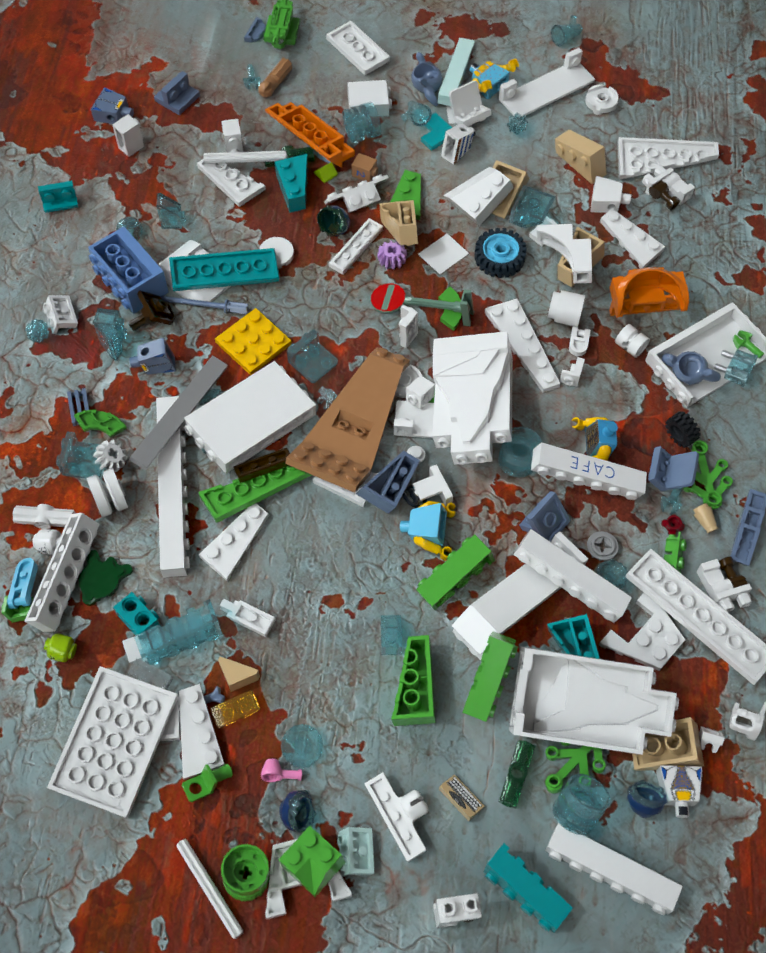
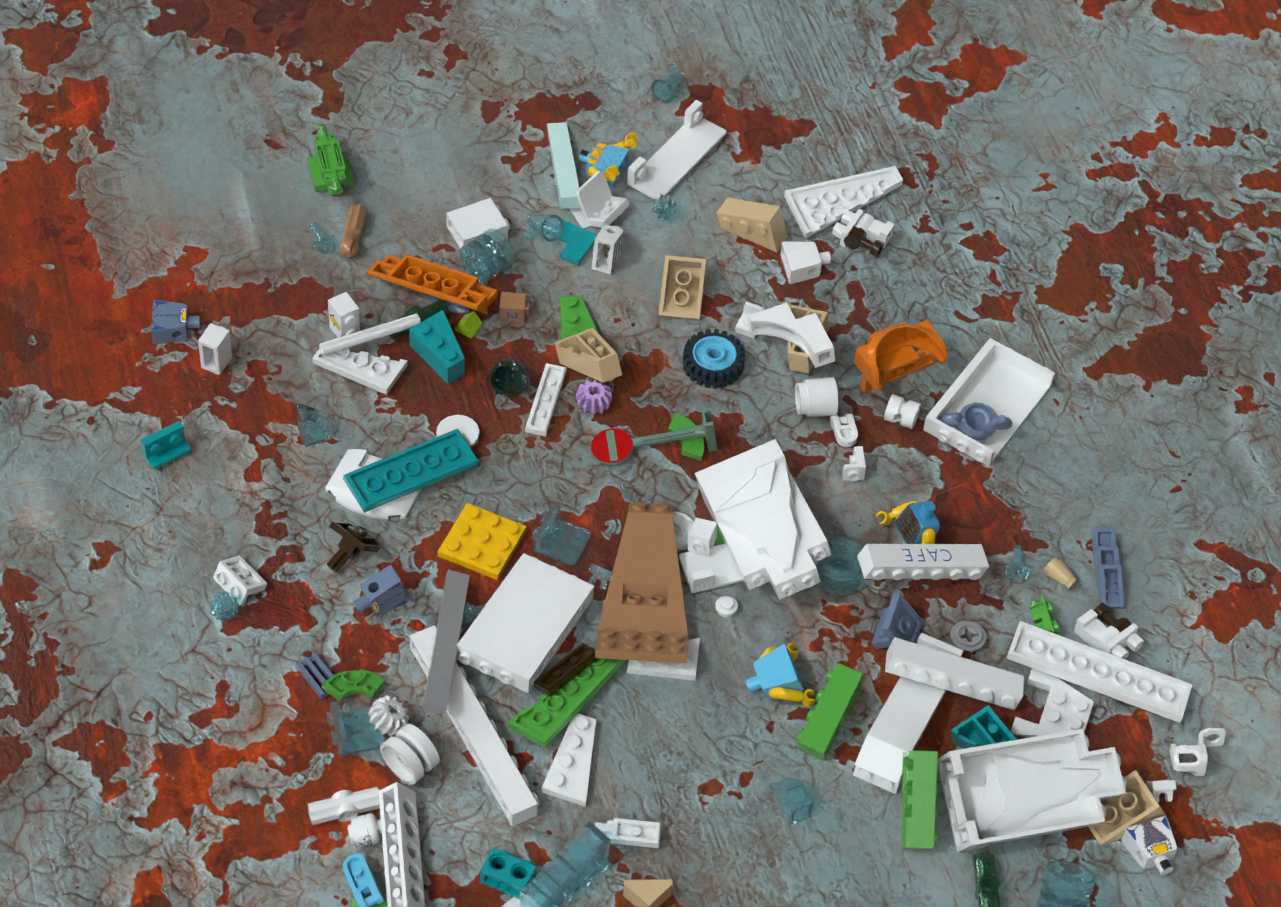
camera: 25 degrees left, 10 degrees down
dark green tile [79,550,133,606] -> none
medium blue brick [88,226,169,314] -> none
clear light blue slope [93,308,127,361] -> none
clear light blue hair [116,216,143,240] -> none
sand blue bracket [154,71,200,115] -> none
sand blue piece [161,296,249,314] -> none
sand blue tile [244,17,266,42] -> none
white bracket [324,174,389,213] -> none
white plate [326,21,390,75] -> none
sand blue wedge [356,451,420,514] -> none
bright green wedge [391,635,436,726] -> none
white bracket [399,305,418,349] -> none
white piece [402,464,453,508] -> none
sand blue piece [411,52,442,106] -> none
white sticker [418,234,469,274] -> none
white wedge [443,167,514,226] -> none
white wing [485,299,560,393] -> none
clear light blue slope [509,185,556,228] -> none
bright green plant [545,742,606,794] -> none
white plate [585,85,618,115] -> none
clear light blue hair [597,559,628,589] -> none
white wing [600,208,665,269] -> none
clear light blue hair [627,780,668,818] -> none
sand blue bracket [648,446,699,491] -> none
dark red plate [661,514,685,535] -> none
black tyre [665,411,701,448] -> none
bright green plant [683,440,733,510] -> none
clear light blue piece [714,349,758,387] -> none
bright green bar [733,330,764,358] -> none

